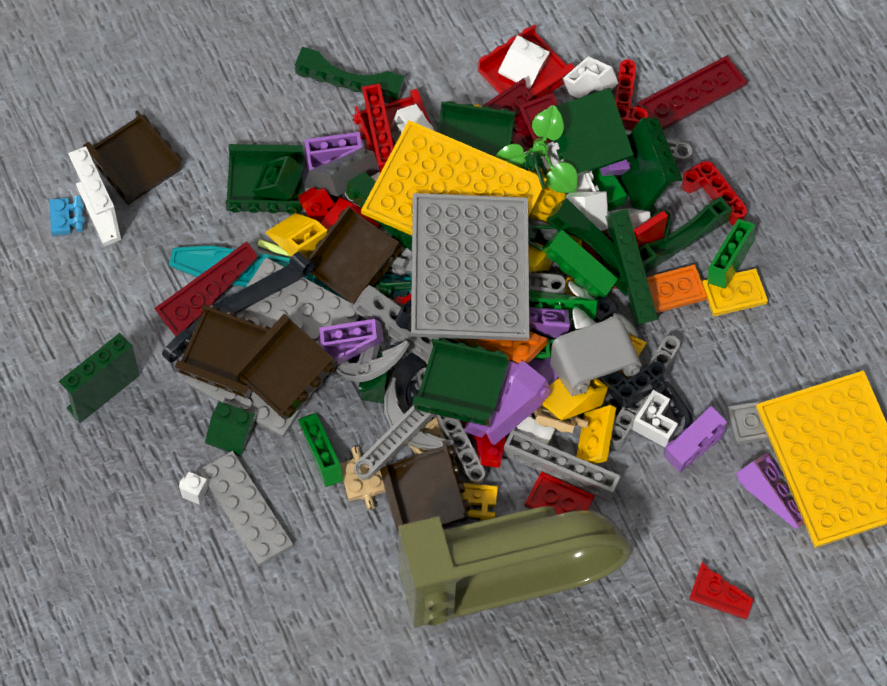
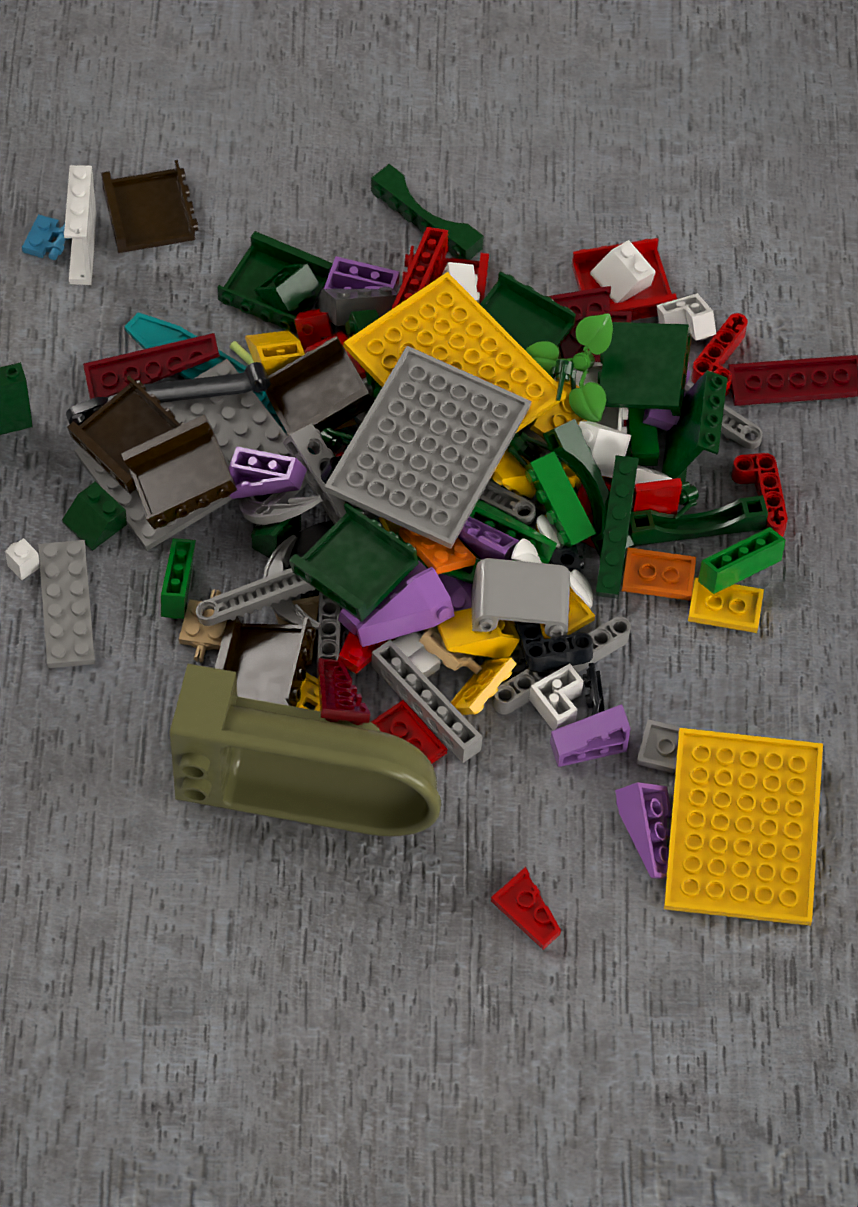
camera: 25 degrees right, 5 degrees down
none -> dark red wing [317,658,370,725]

